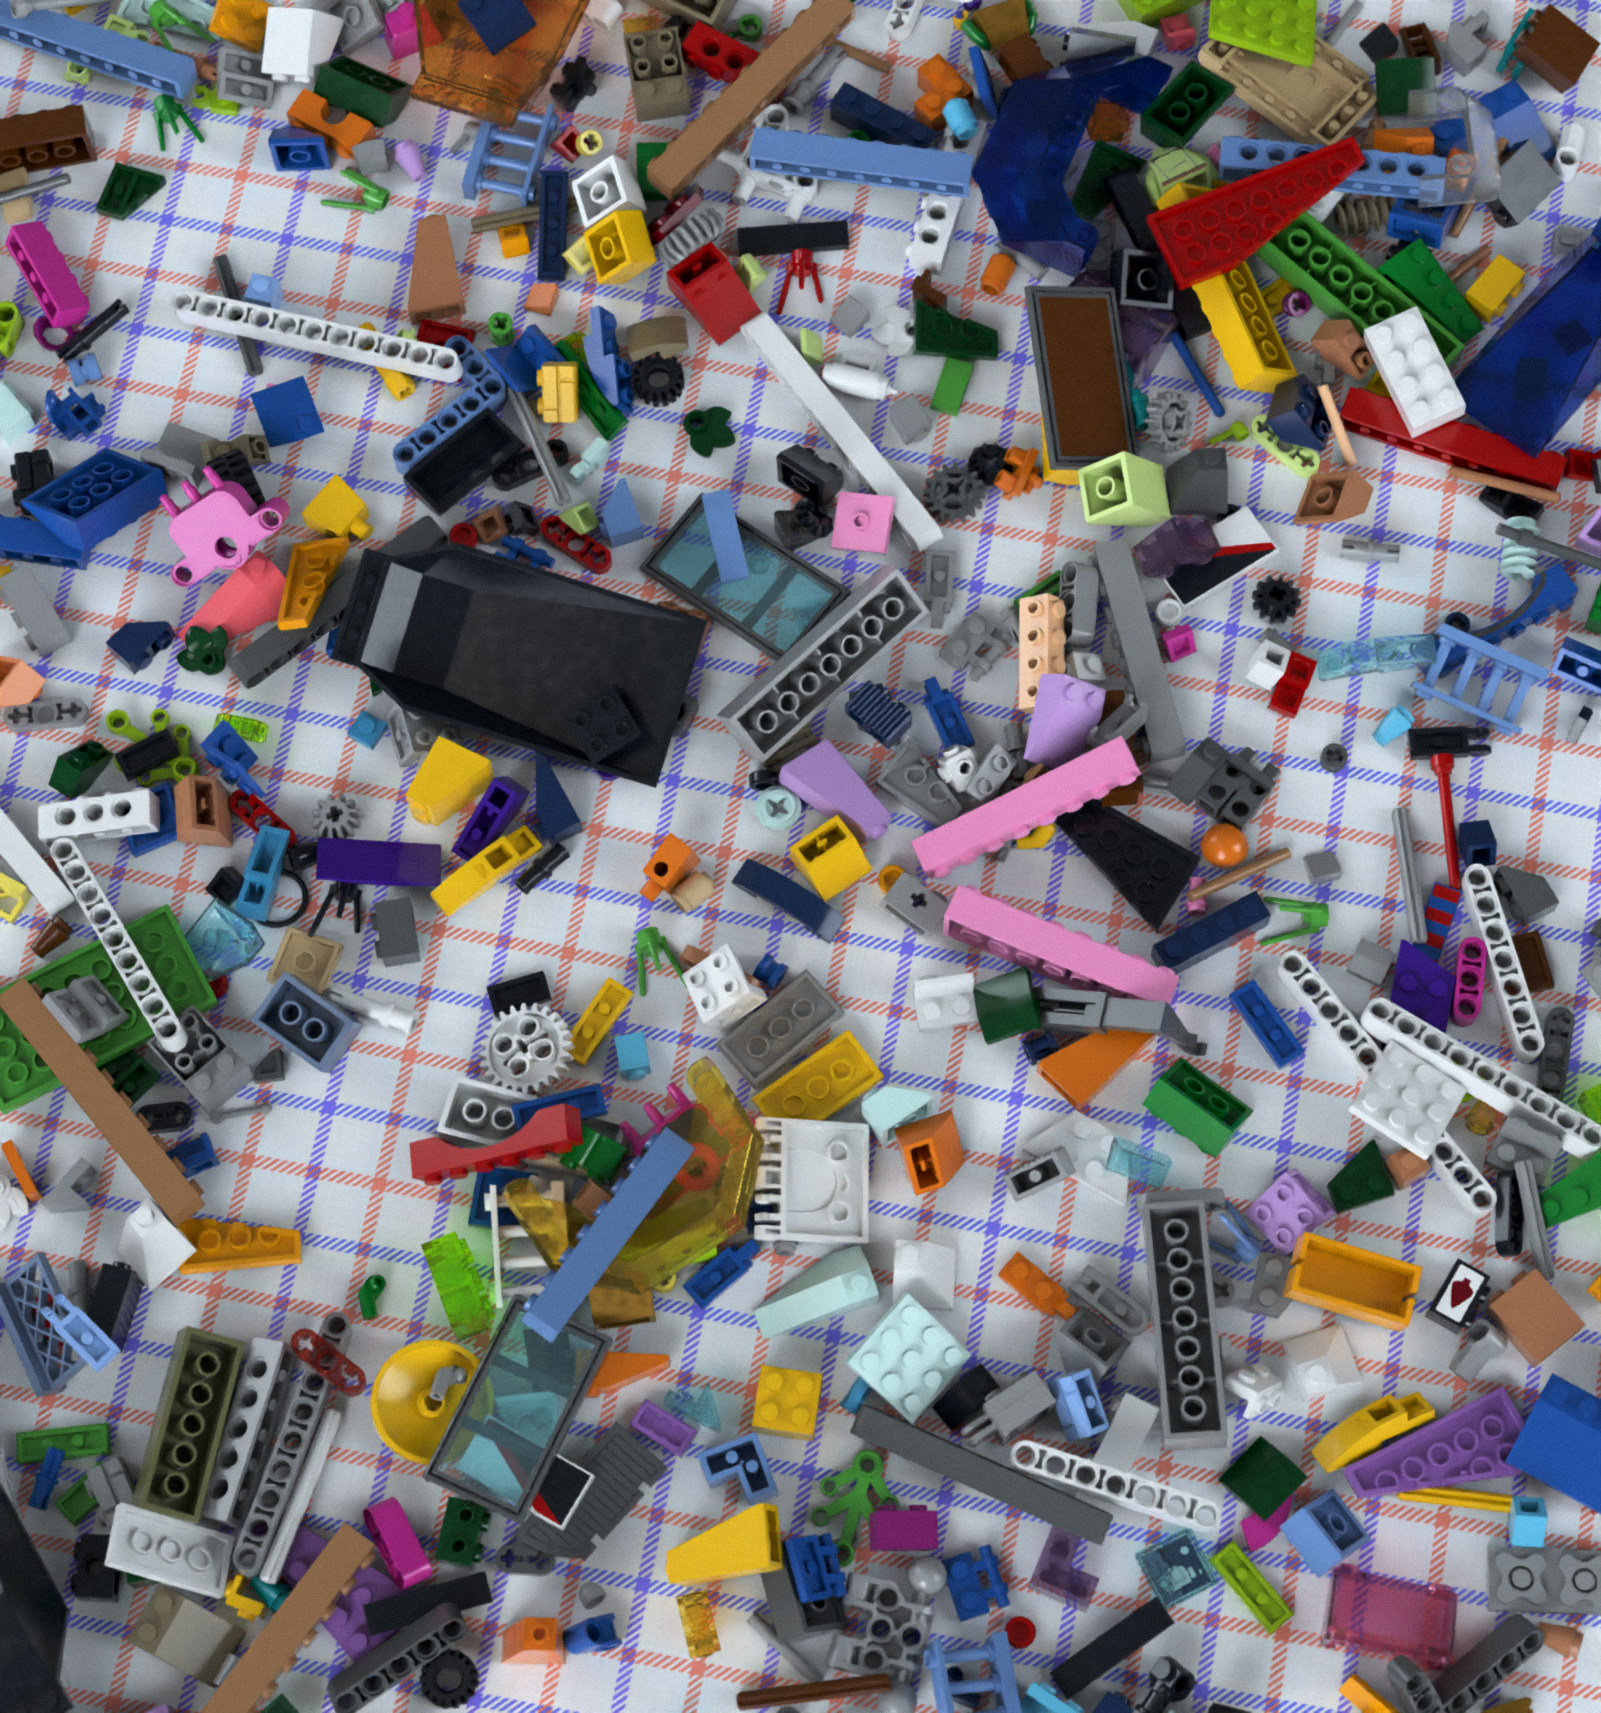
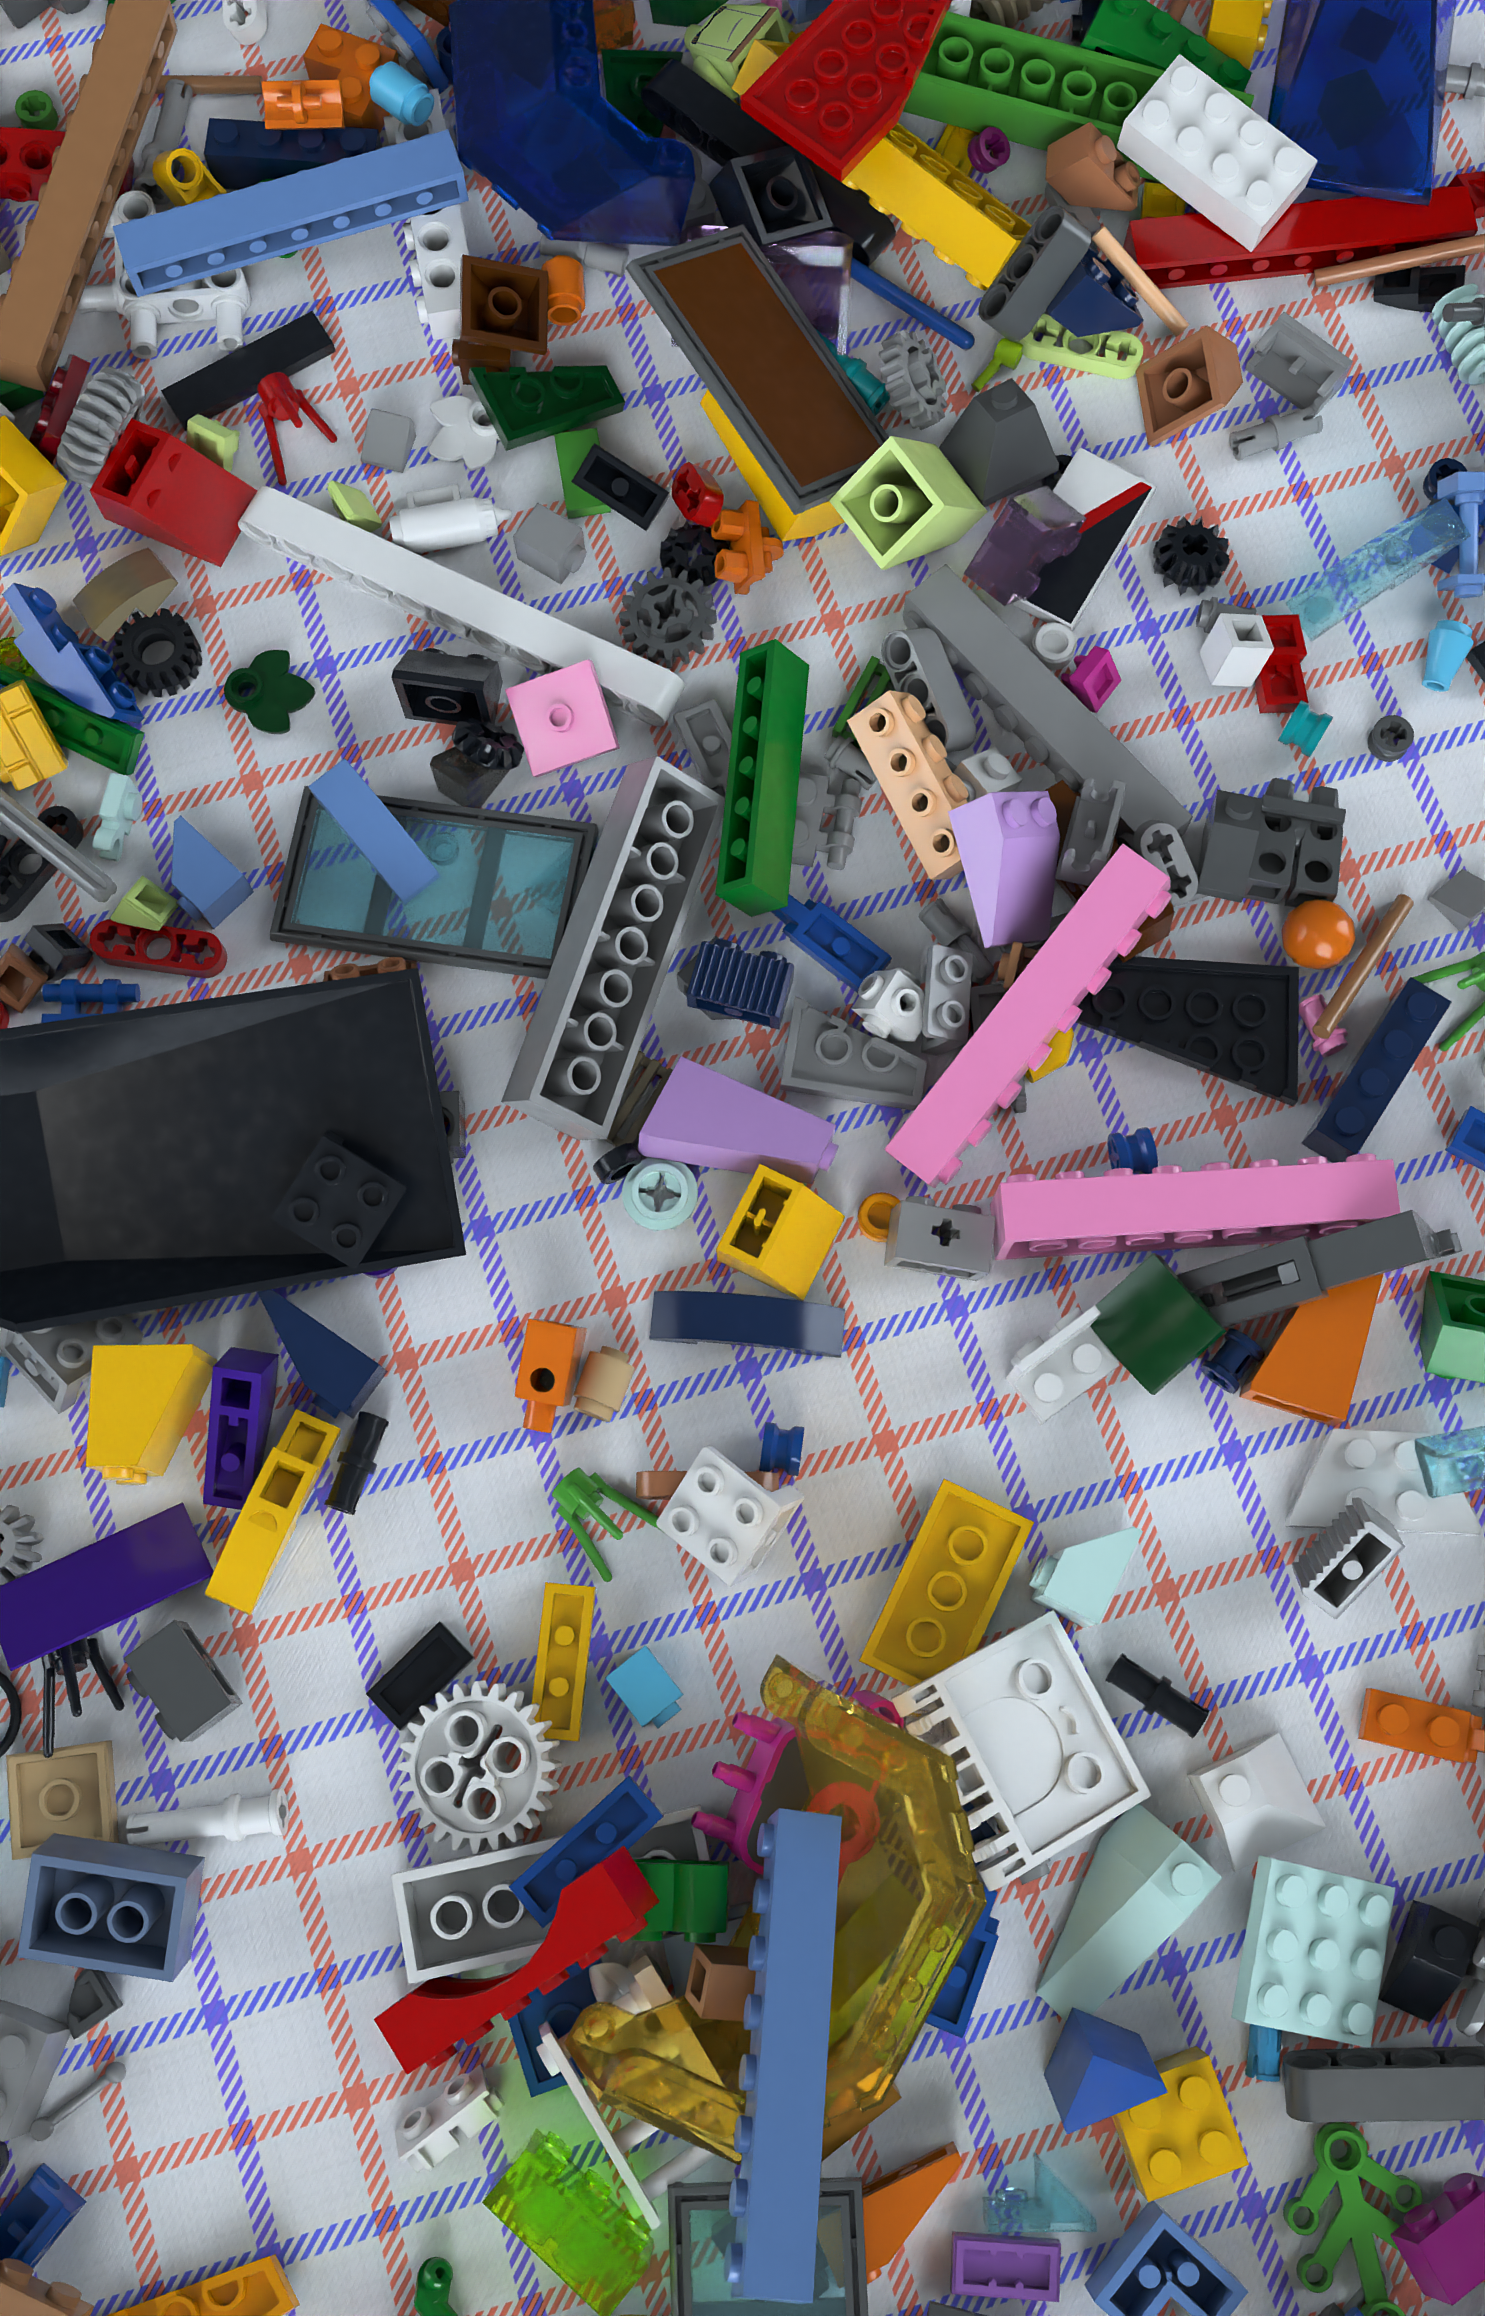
camera: 30 degrees left, 5 degrees up
light grey piece [716,969,845,1090] -> none
orange slope [894,1110,965,1196] -> none
none -> yellow piece [152,148,227,207]
none -> orange hips [261,80,345,130]
none -> white hinge [395,2064,505,2173]
none -> reddish brown slope [460,254,548,356]
none -> black slope [571,443,670,531]
none -> red beam [672,462,724,528]
none -> green brick [715,639,809,917]
none -> dark grey beam [978,205,1091,342]
none -> blue slope [1044,2007,1168,2134]
none -> black pin [1105,1653,1210,1738]
none -> blue wheel [1107,1127,1158,1174]
none -> light grey beam [1133,820,1198,906]
none -> light grey hinge [1245,312,1353,417]
none -> teal wheel [1278,700,1333,758]

